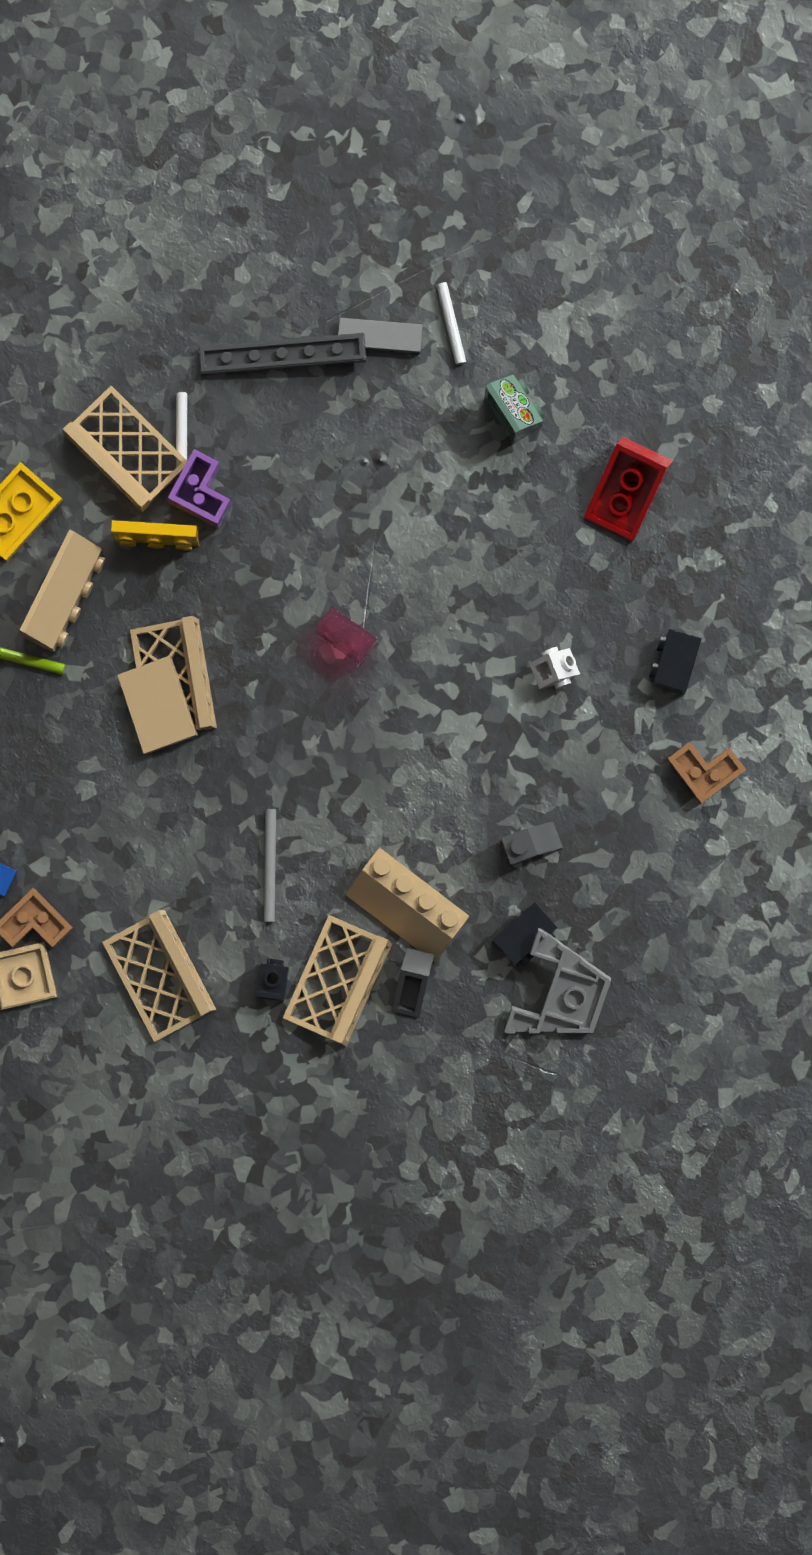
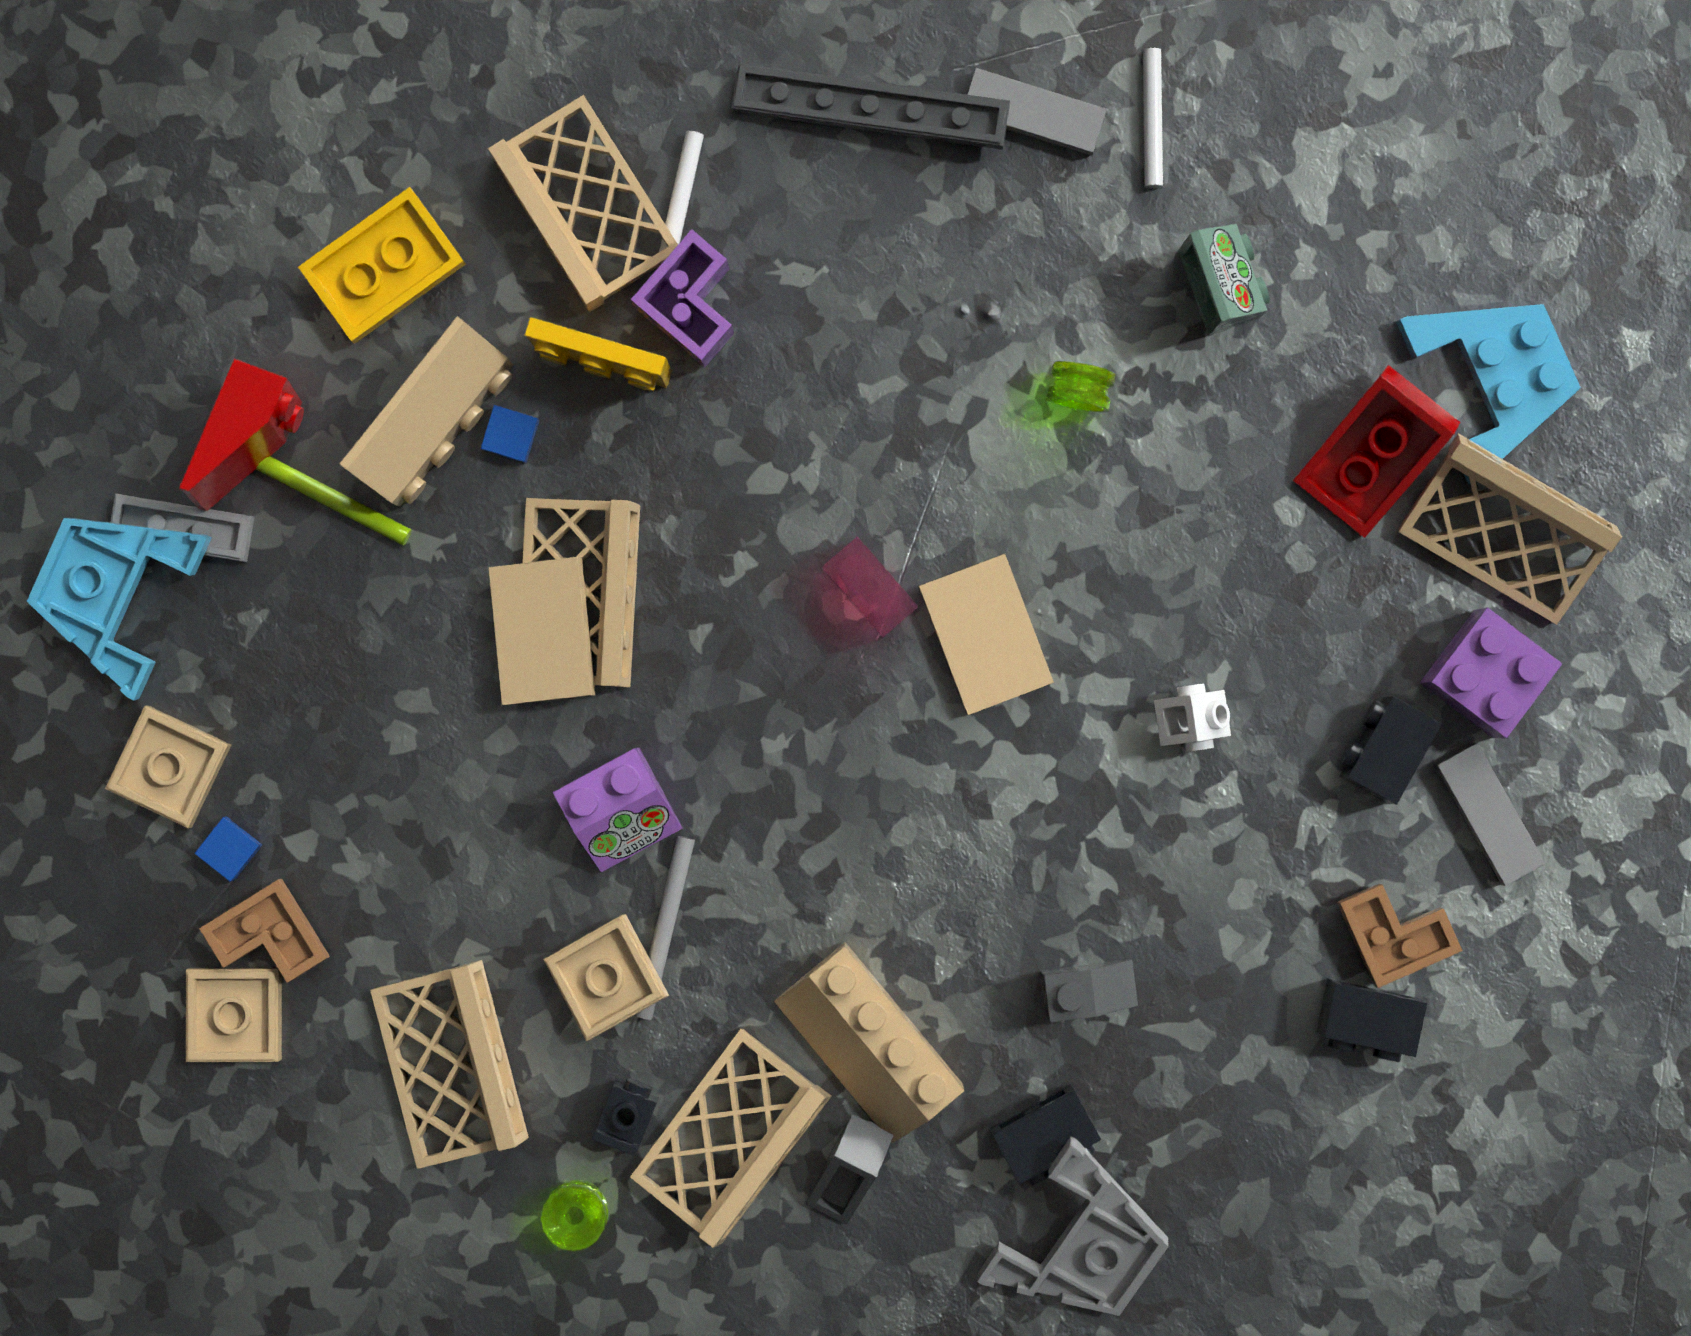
camera: 15 degrees right, 5 degrees up
none -> blue tile [481,405,540,463]
none -> clear neon green wheel [541,1179,609,1251]
none -> tan tile [544,914,669,1041]
none -> medium lavender slope [553,748,682,872]
none -> tan tile [919,554,1054,715]
none -> clear neon green wheel [1046,361,1116,412]
none -> black brick [1316,978,1427,1062]
none -> medium azure wing [1396,304,1581,485]
none -> tan fence [1398,433,1622,625]
none -> medium lavender brick [1420,607,1562,738]
none -> light grey tile [1434,743,1546,886]

